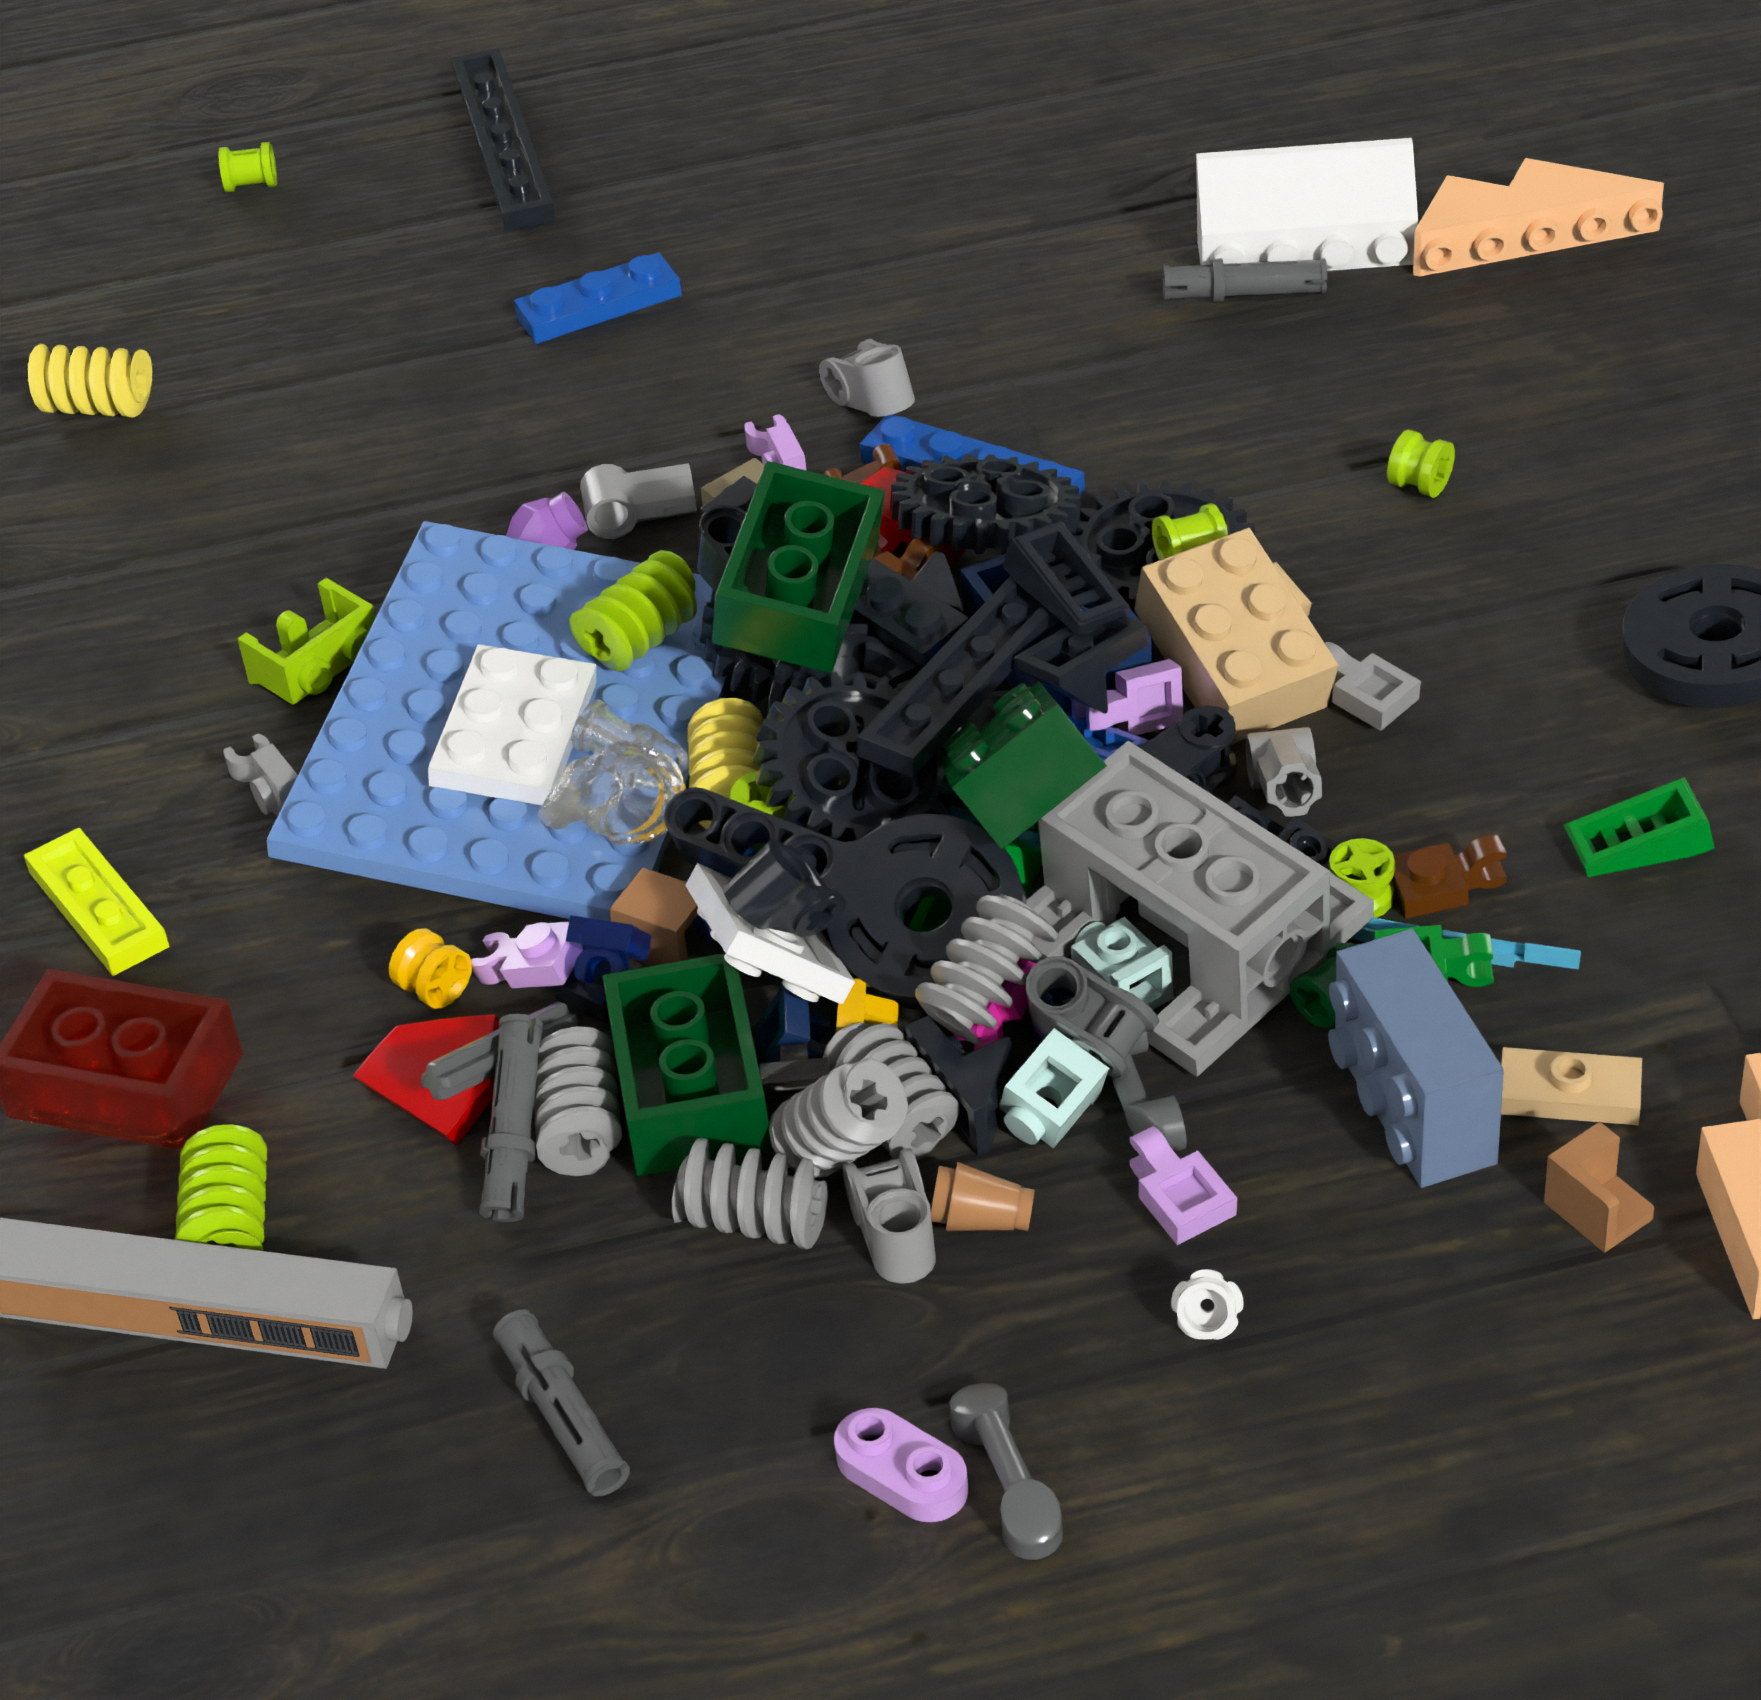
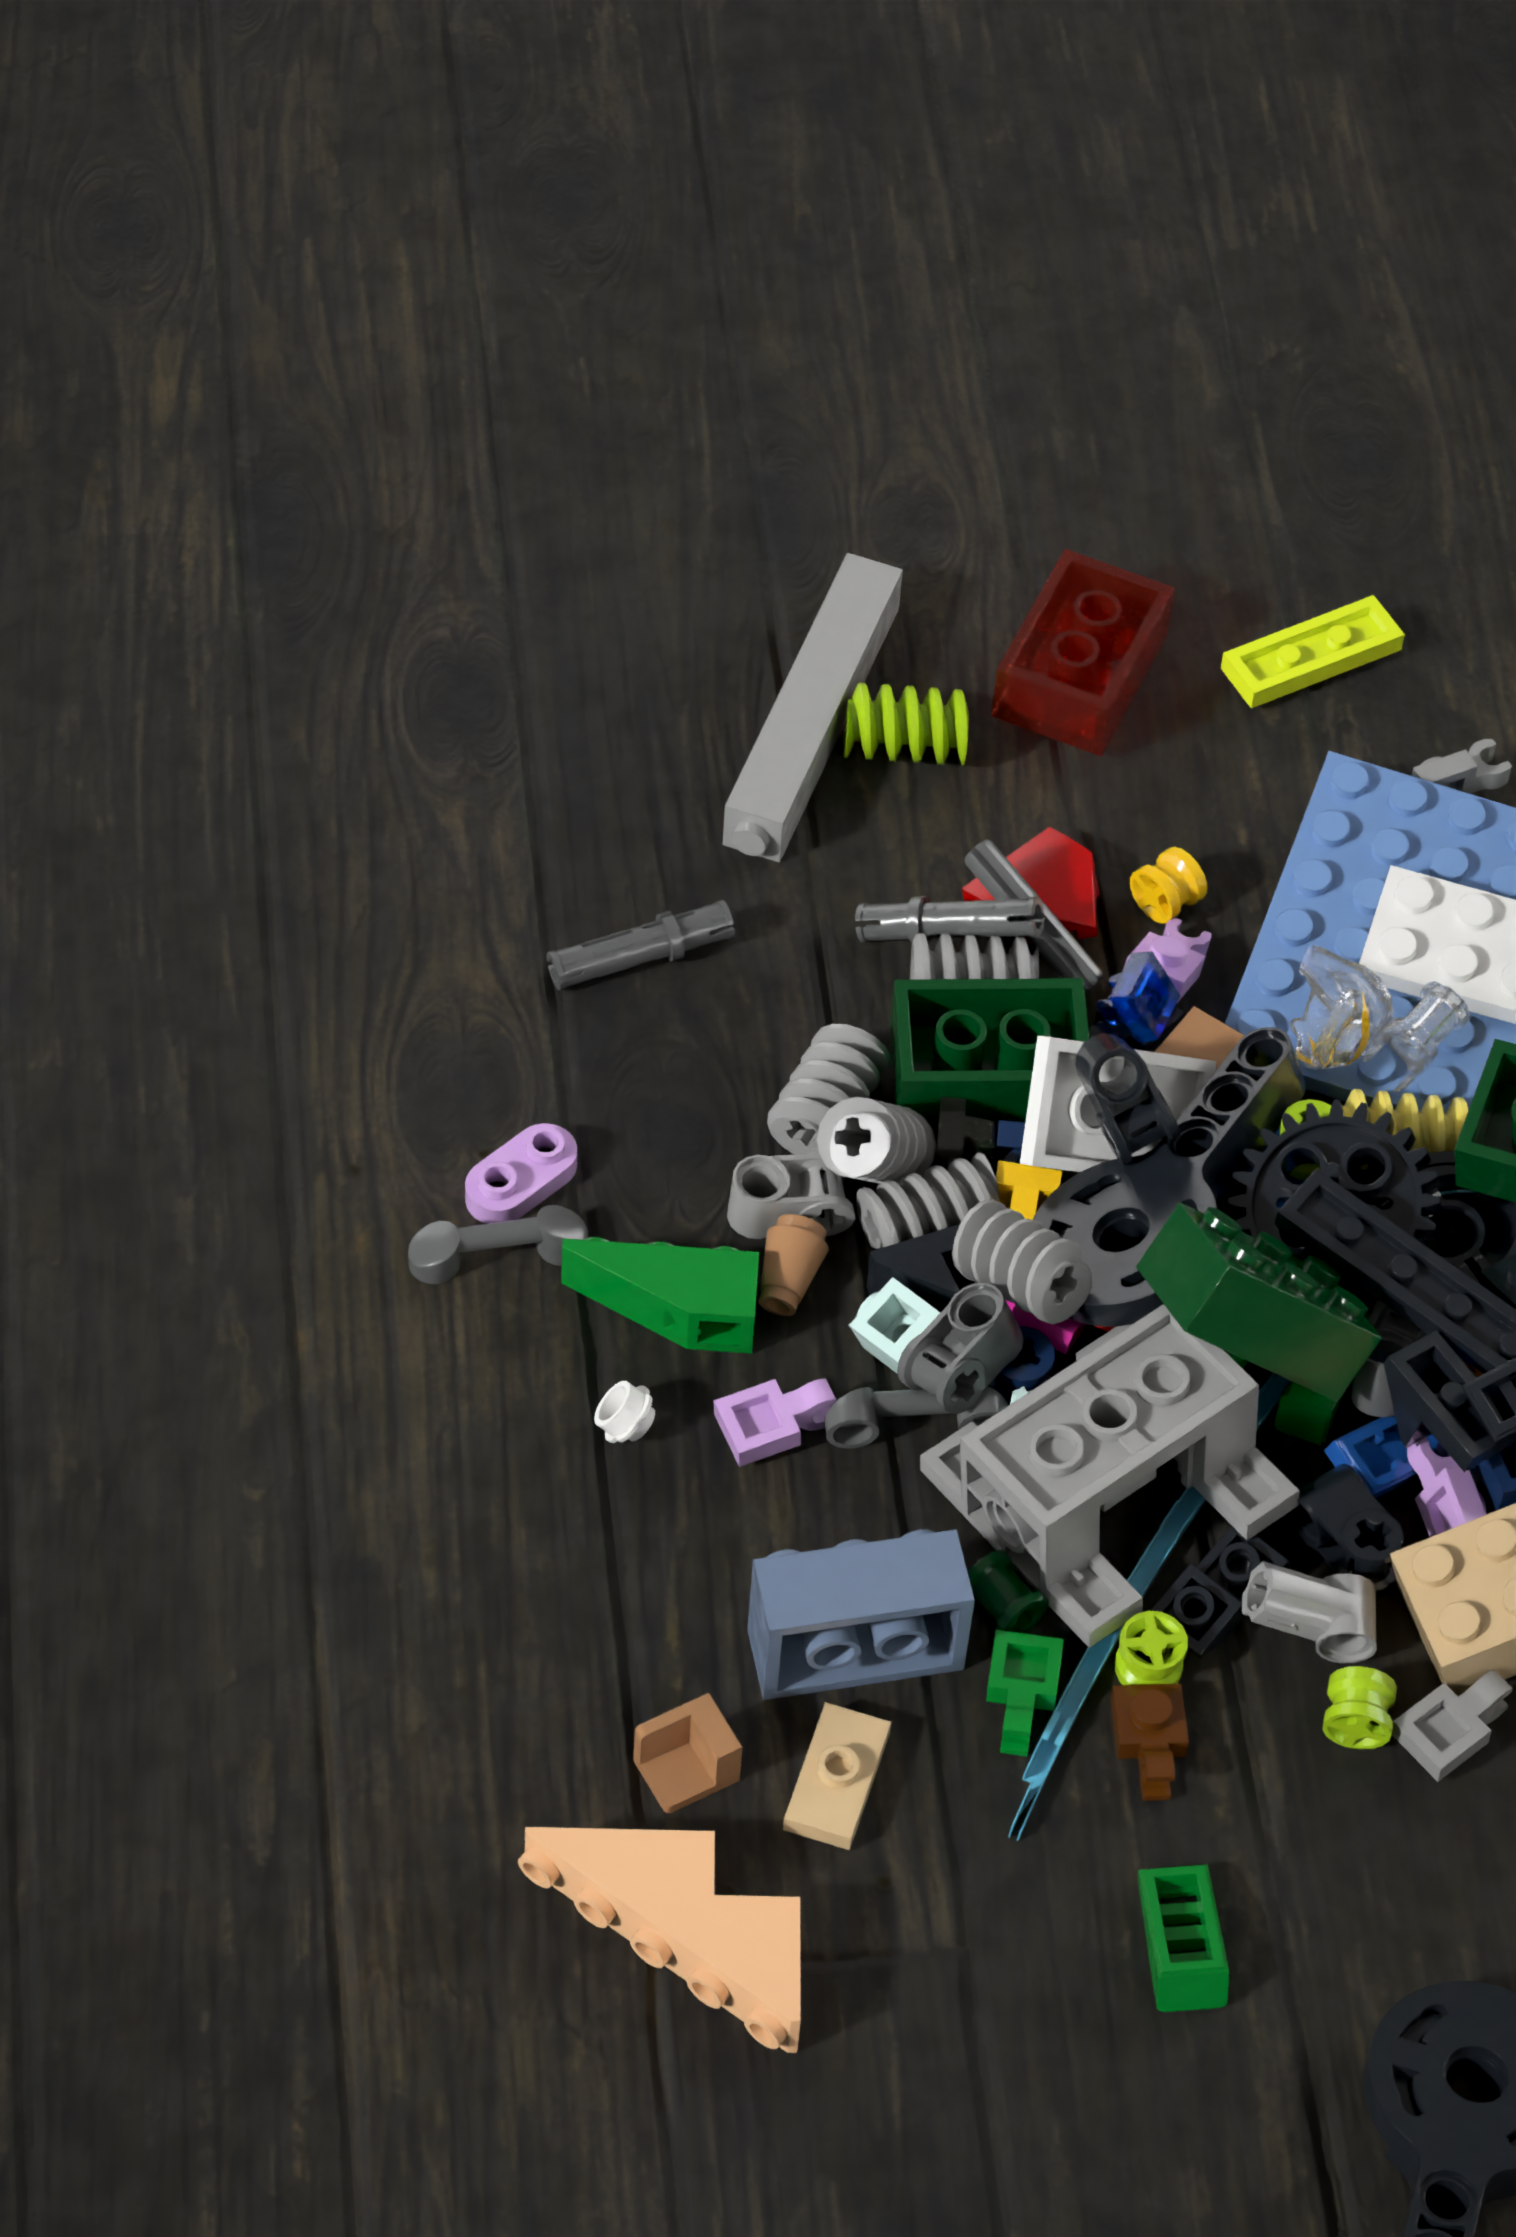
camera: 90 degrees right, 10 degrees up
none -> green slope [561,1237,759,1354]
none -> lime wheel [1323,1666,1397,1749]

